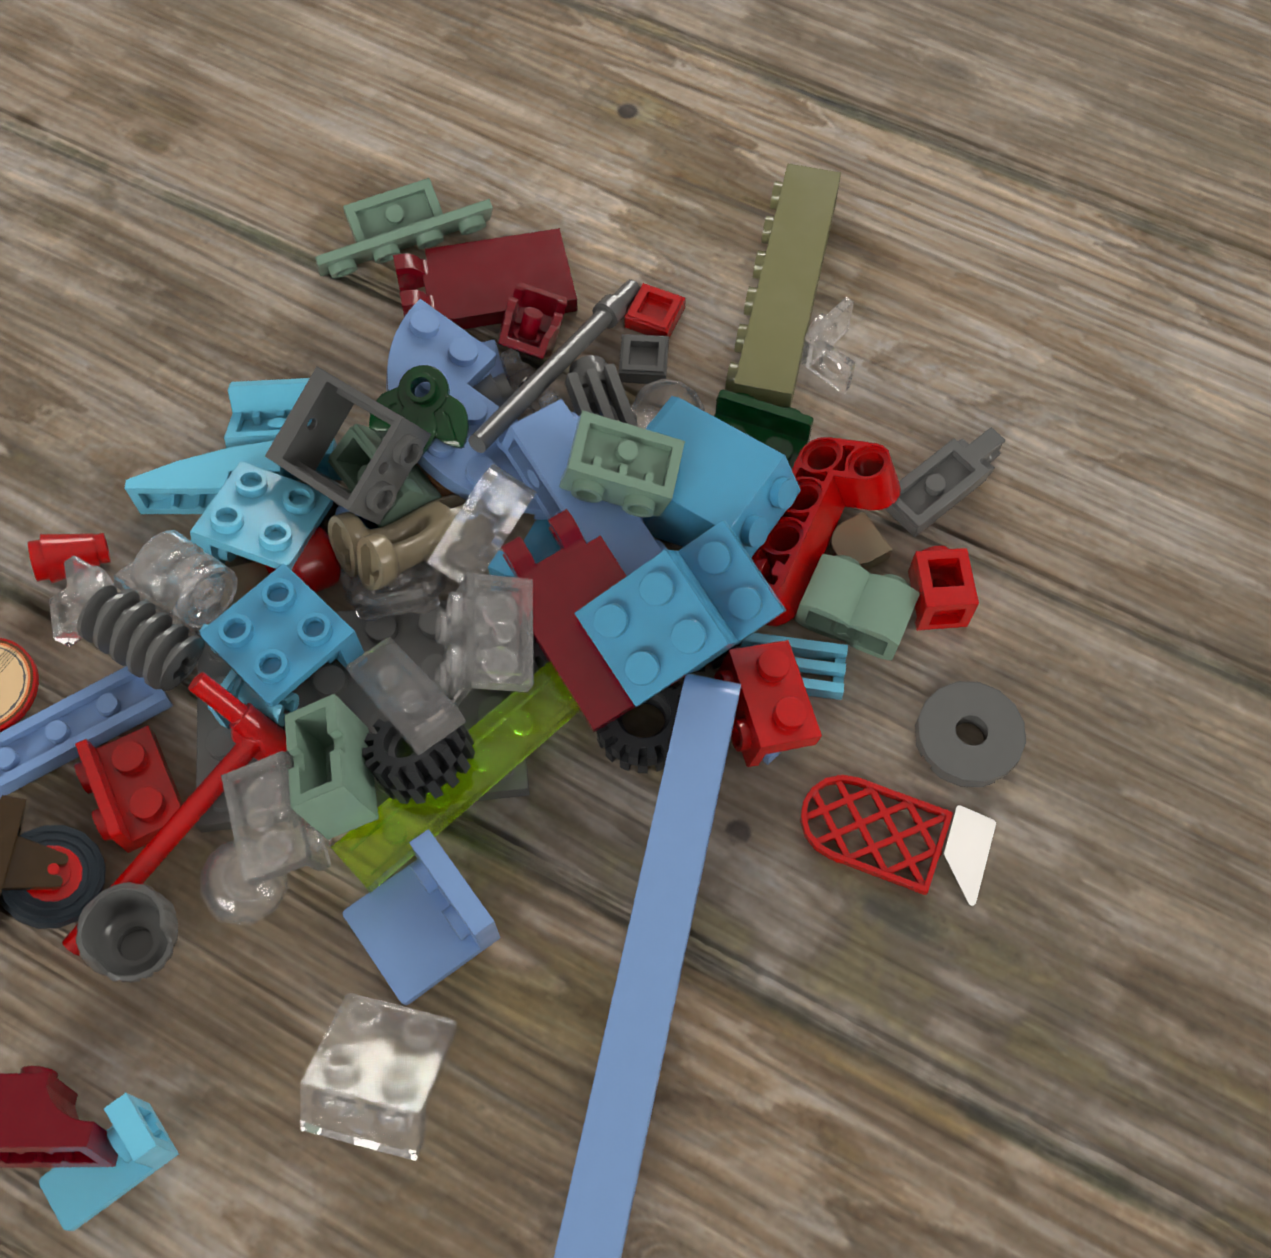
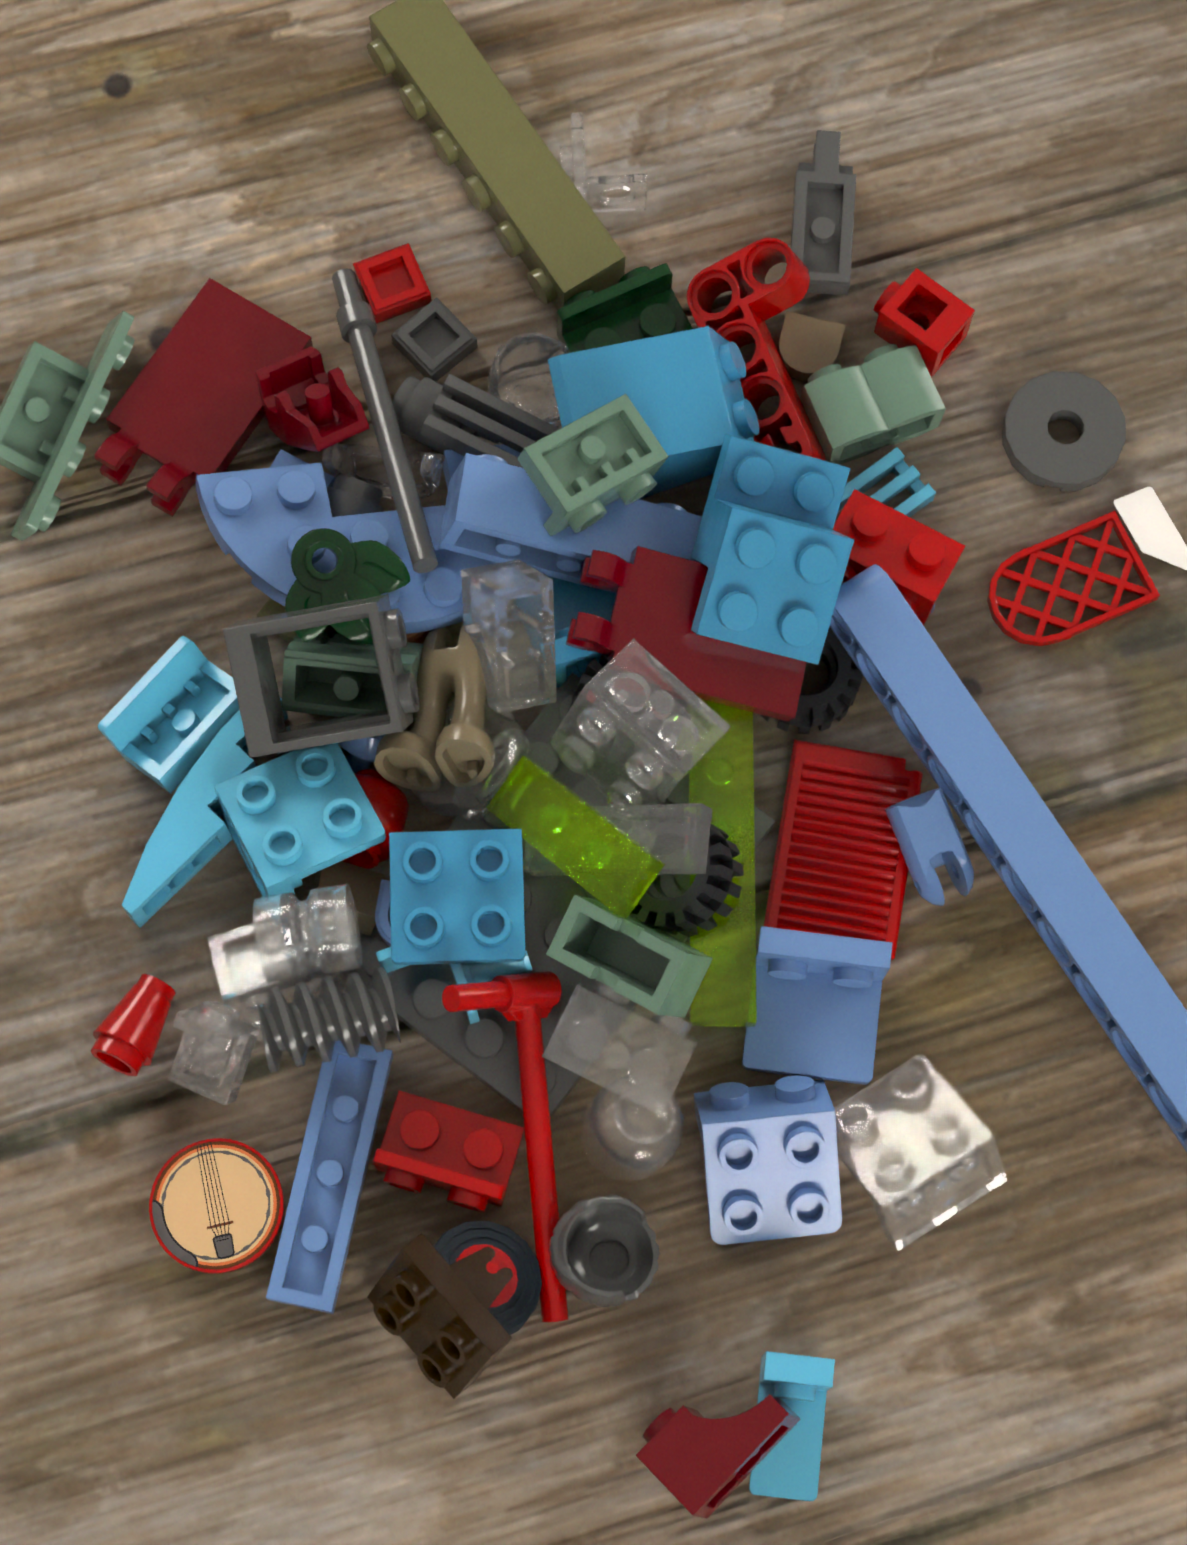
camera: 50 degrees left, 10 degrees up
none -> clear neon green tile [486,755,665,919]
none -> medium blue bracket [694,1075,842,1245]
none -> red window [763,739,923,960]
none -> medium blue piece [885,787,974,906]

